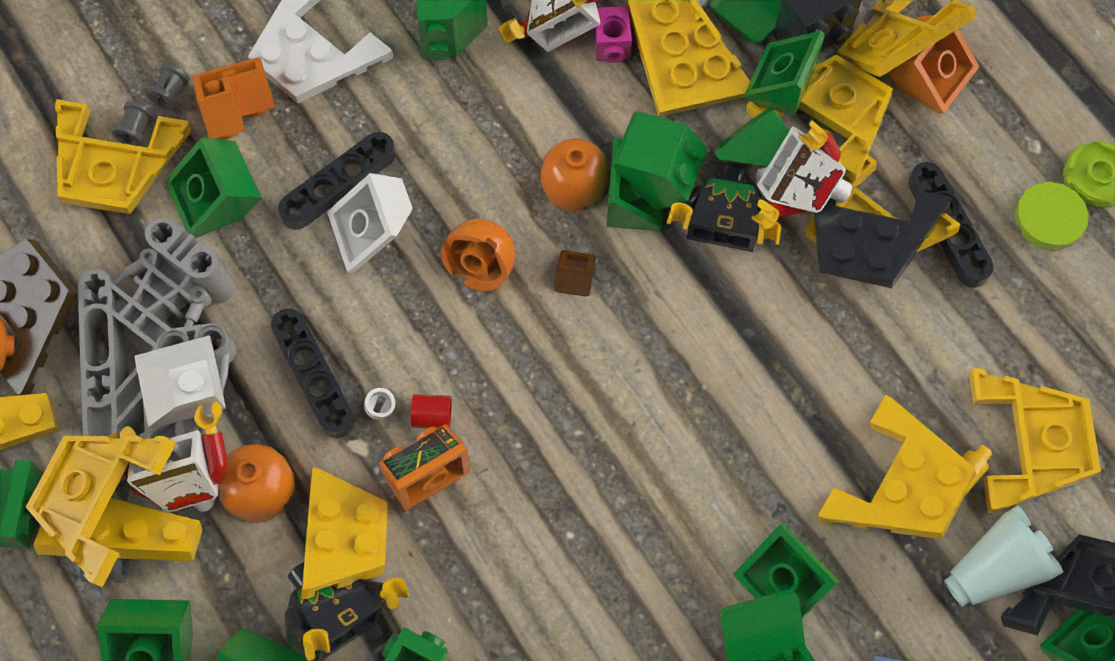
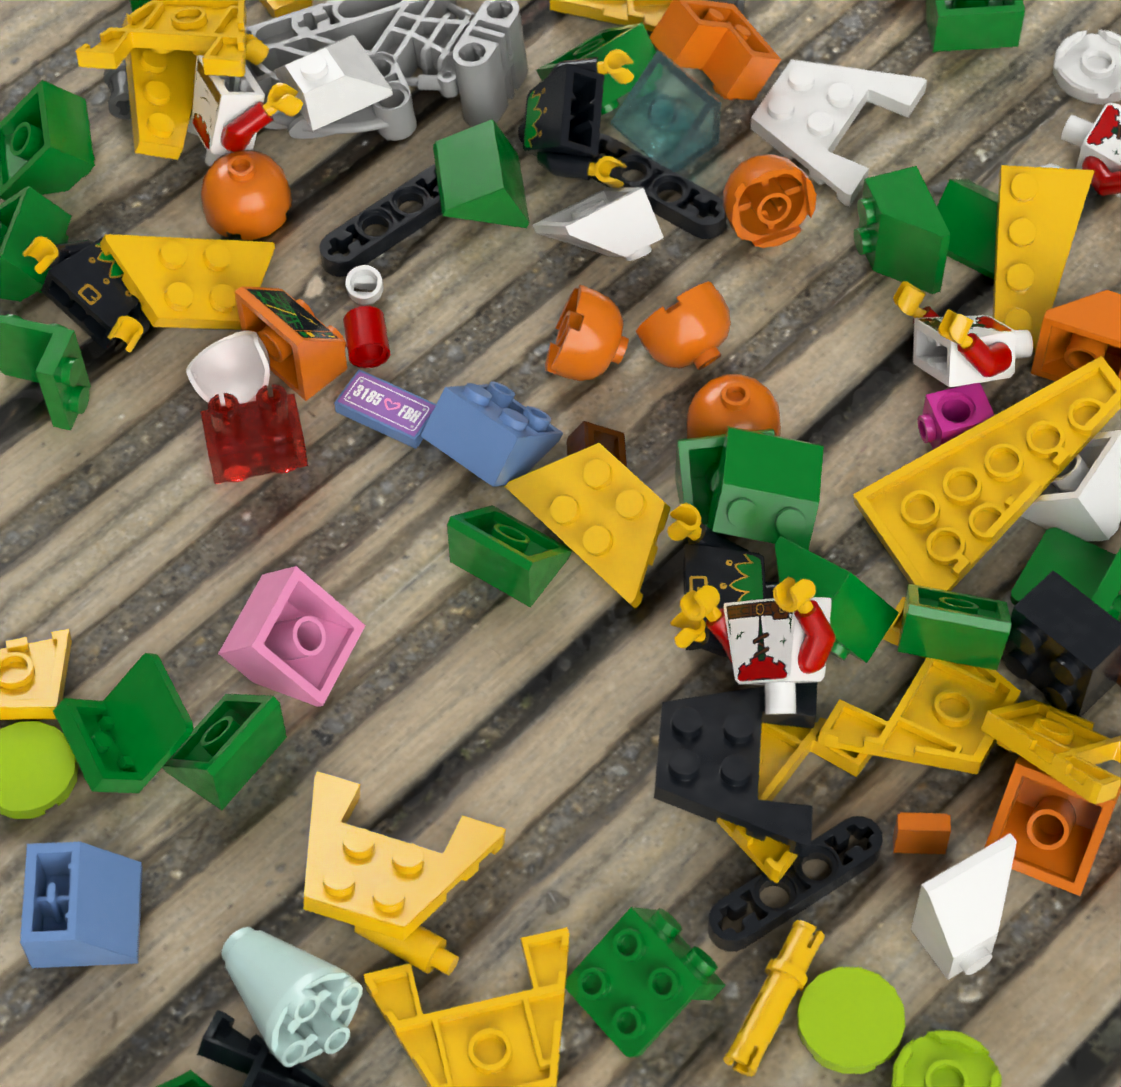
camera: 80 degrees right, 10 degrees down
none -> white helmet [186,330,270,410]
none -> clear red brick [200,384,308,484]
none -> bright pink slope [218,566,366,707]
none -> tile [334,369,436,449]
none -> medium blue slope [421,381,563,487]
none -> green slope [433,119,530,229]
none -> green slope [447,505,572,608]
none -> yellow wing [504,443,671,608]
none -> black torso [518,49,634,188]
none -> green bracket [566,907,726,1057]
none -> clear light blue slope [610,50,721,173]
none -> orange cylinder [636,282,731,370]
none -> orange cylinder [723,154,816,248]
none -> yellow pin [723,920,825,1076]
none -> orange tile [893,812,951,854]
none -> white slope [911,833,1017,980]

